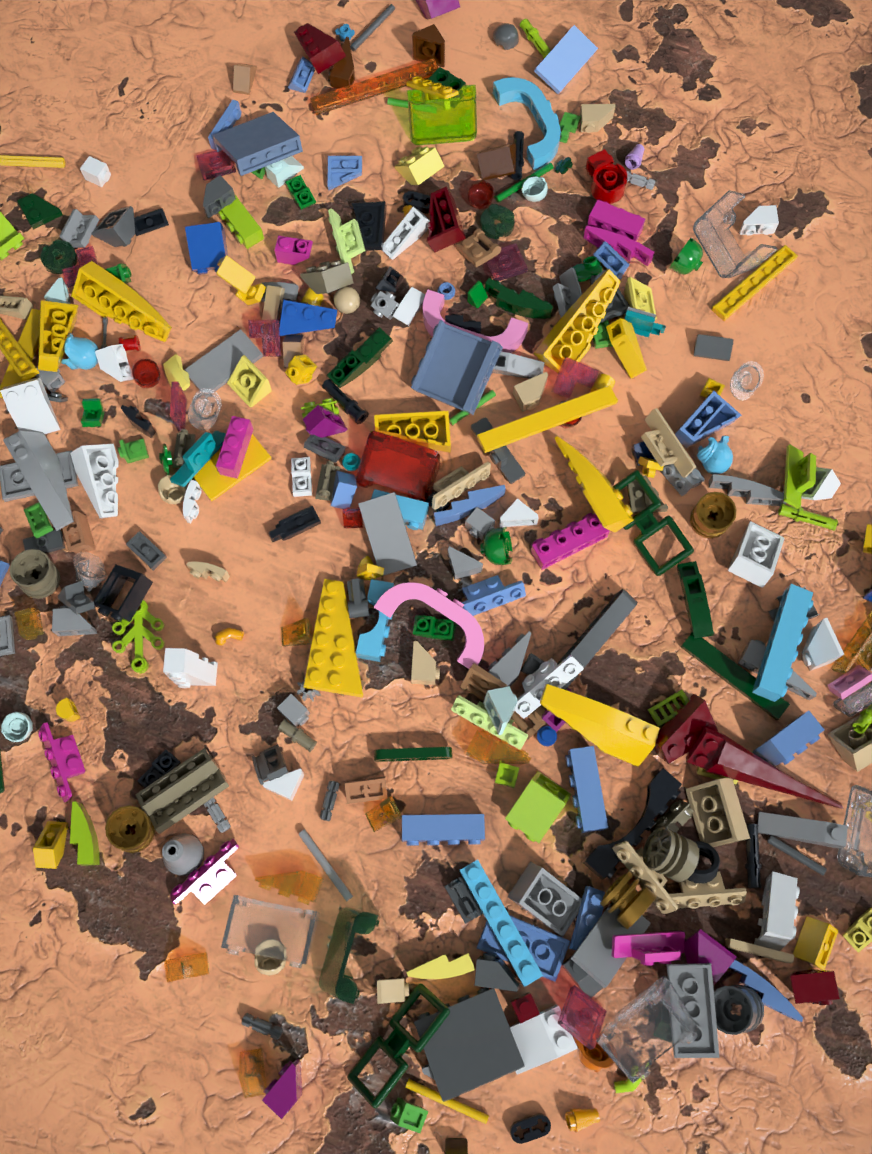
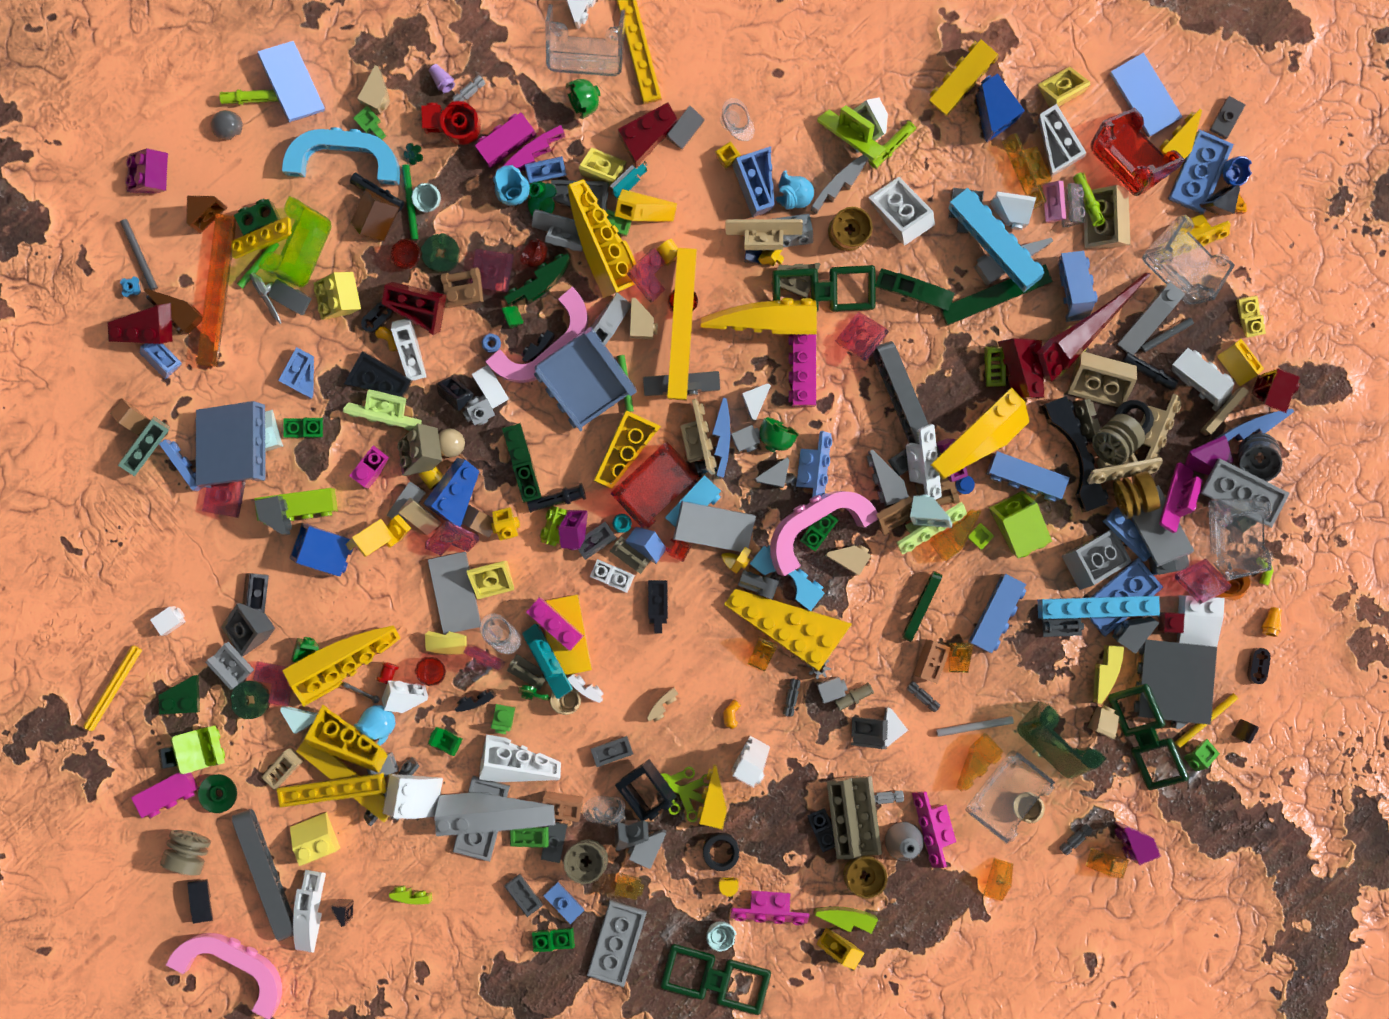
camera: 65 degrees left, 15 degrees up
none -> sand green brick [118,416,170,476]
none -> light grey piece [250,272,281,324]
none -> dark grey slope [268,279,312,315]
none -> medium azure hair [493,165,530,206]
none -> clear red hair [520,238,548,267]
none -> dark red wedge [618,102,677,168]
none -> yellow slope [697,764,727,829]
none -> black tyre [703,833,739,871]
none -> dark grey axle [783,679,801,717]
none -> clear pink plate [835,311,889,361]

